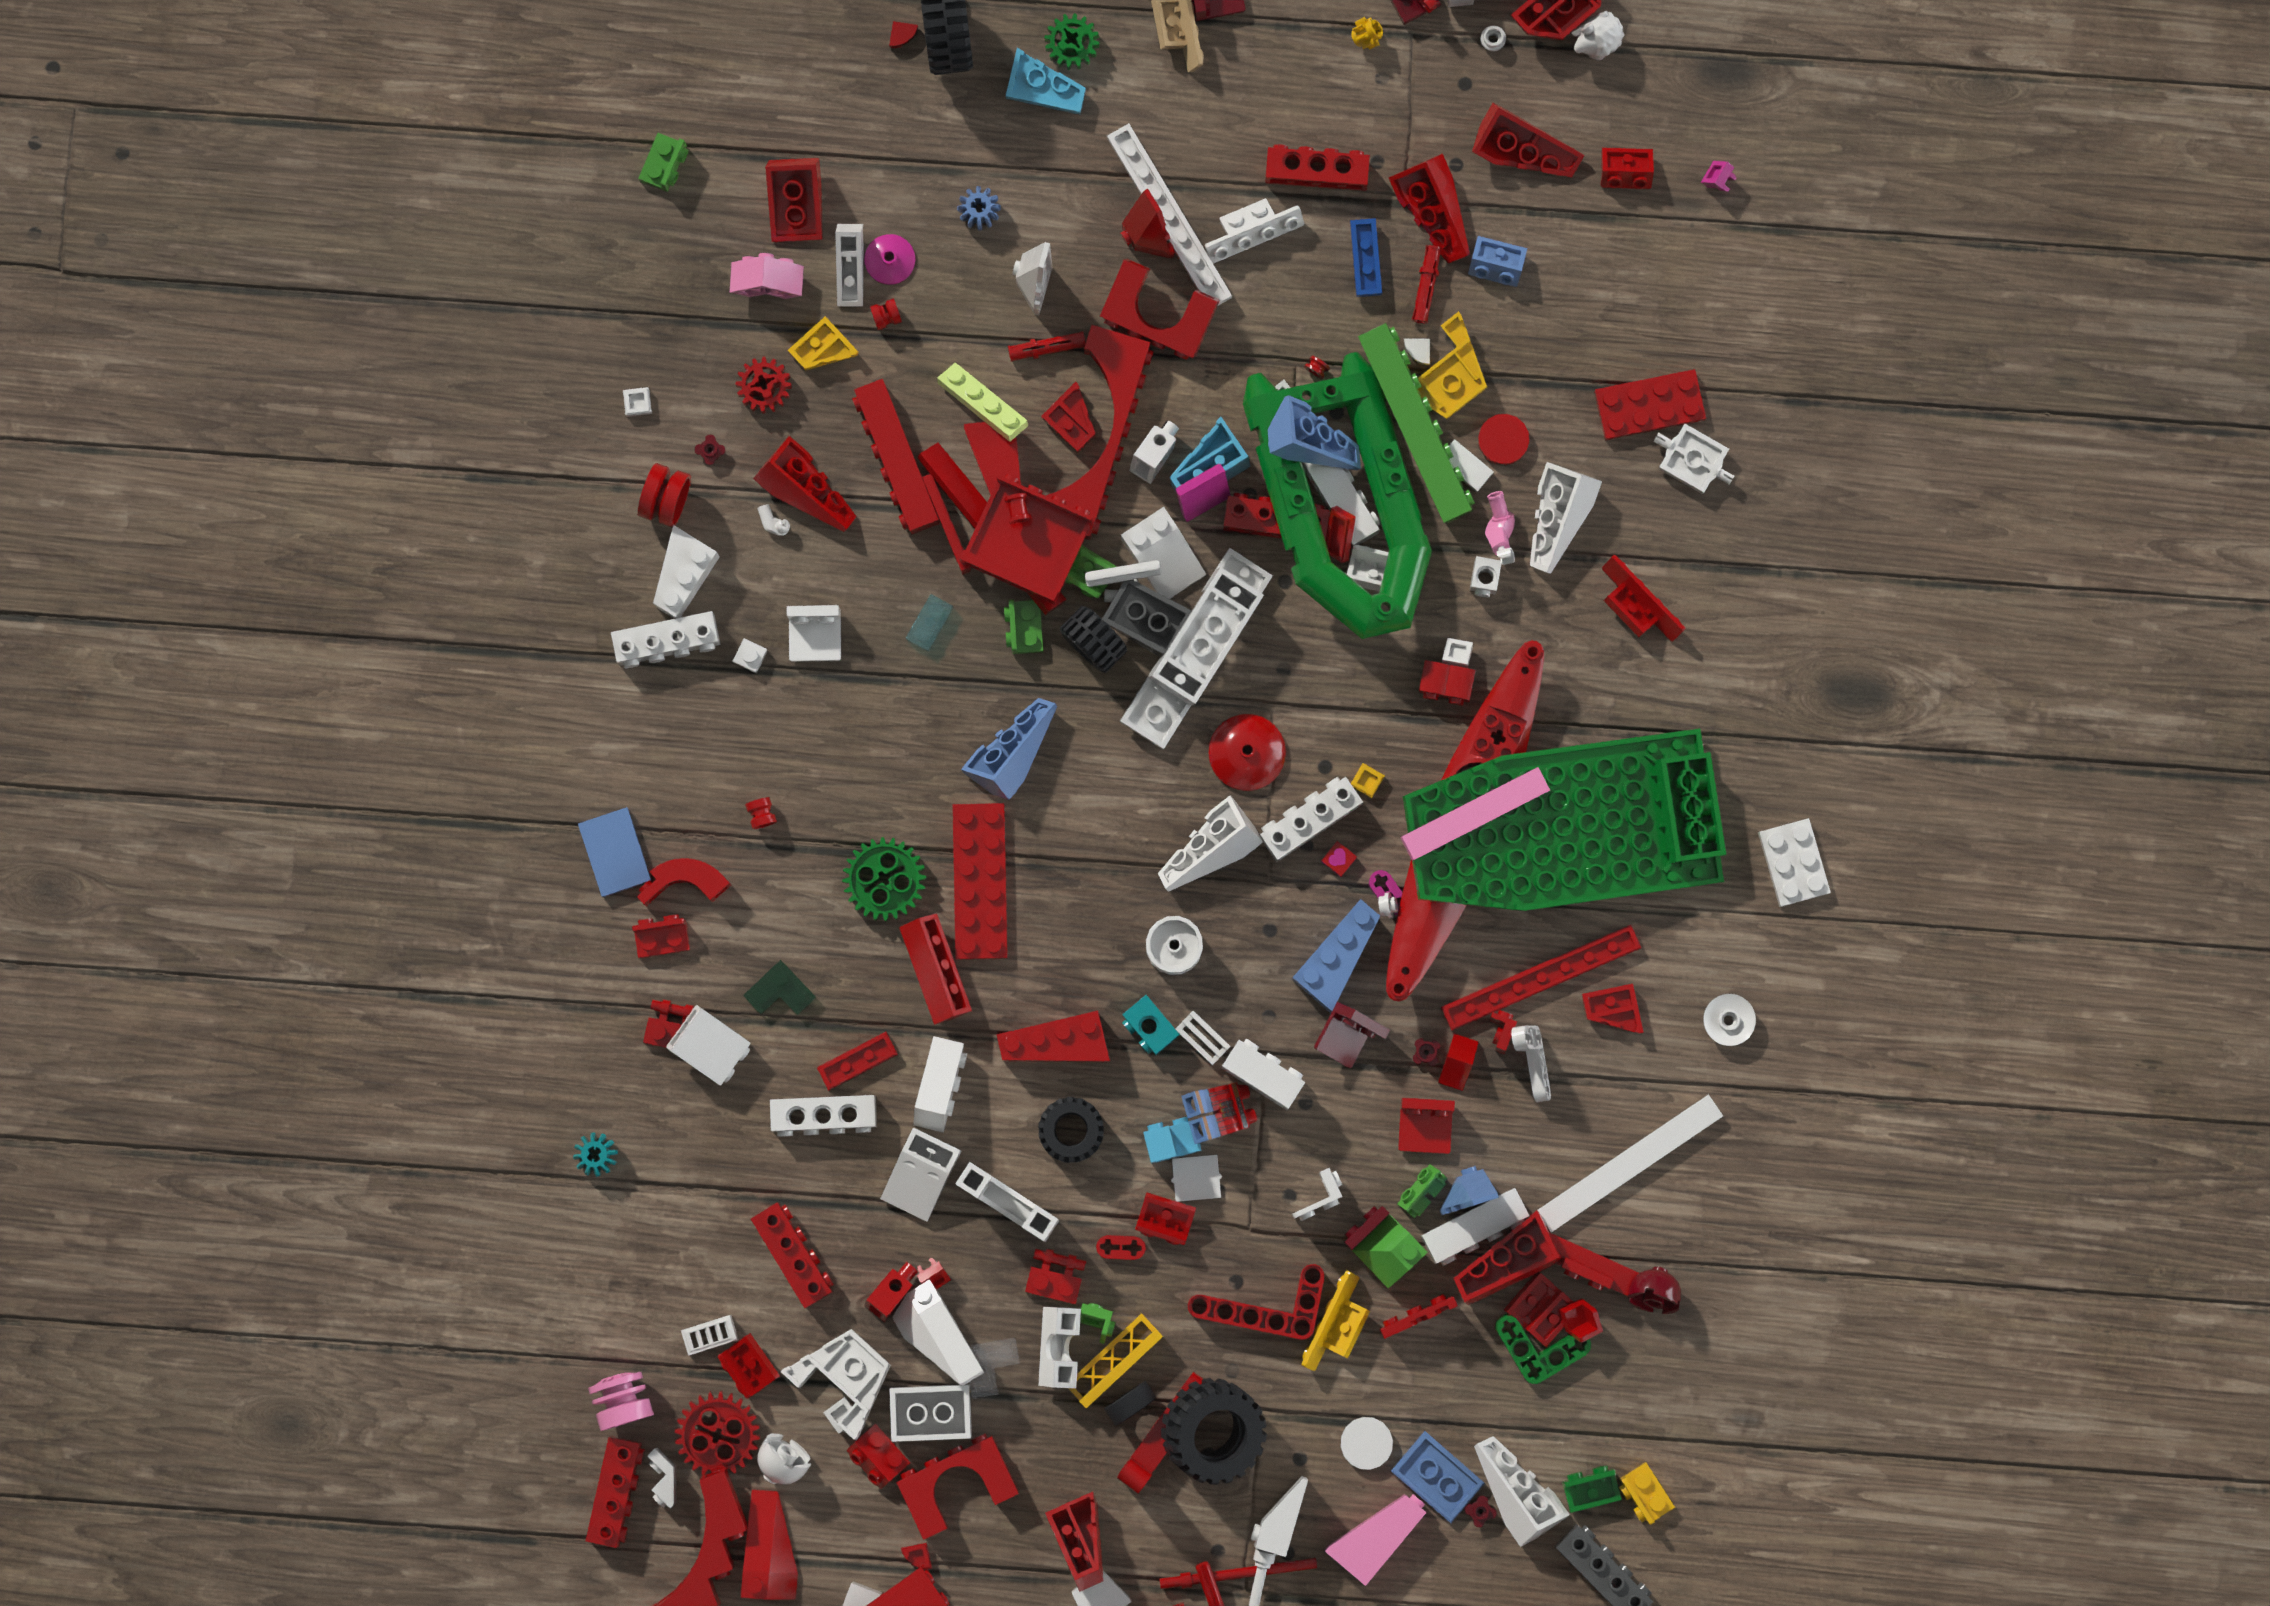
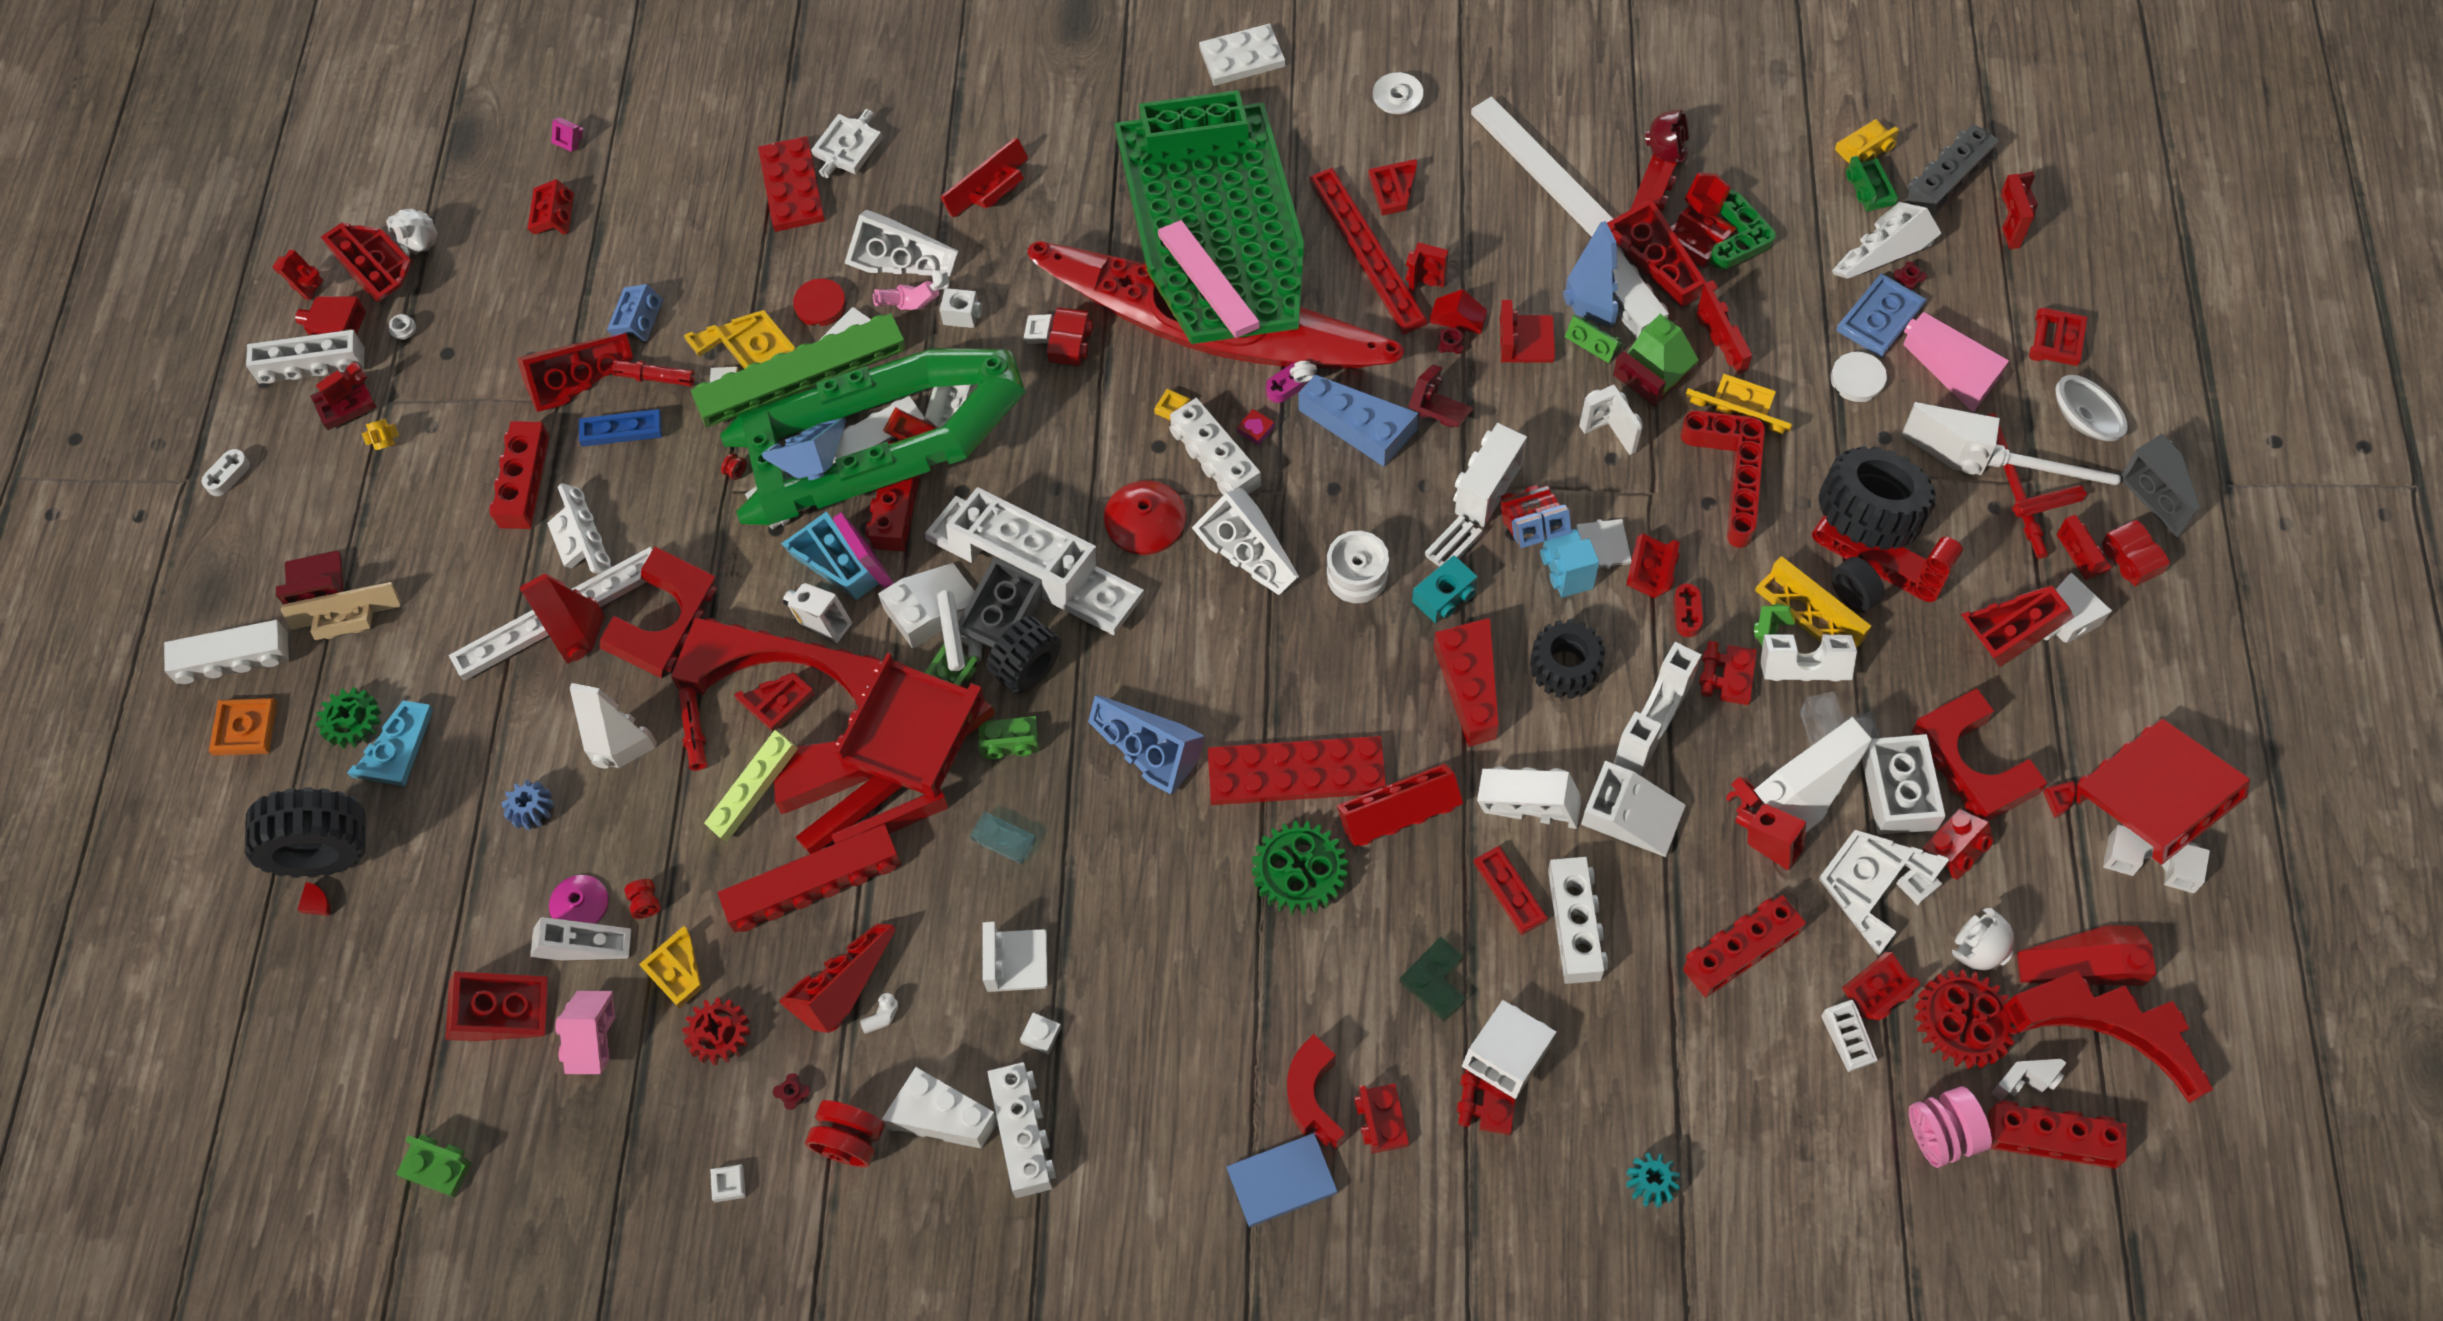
camera: 90 degrees left, 20 degrees down
red wheel [745,797,777,830] -> none
red bush [1004,493,1032,524] -> none
red wedge [1472,102,1585,177] -> none
white beam [1512,1025,1551,1102] -> none

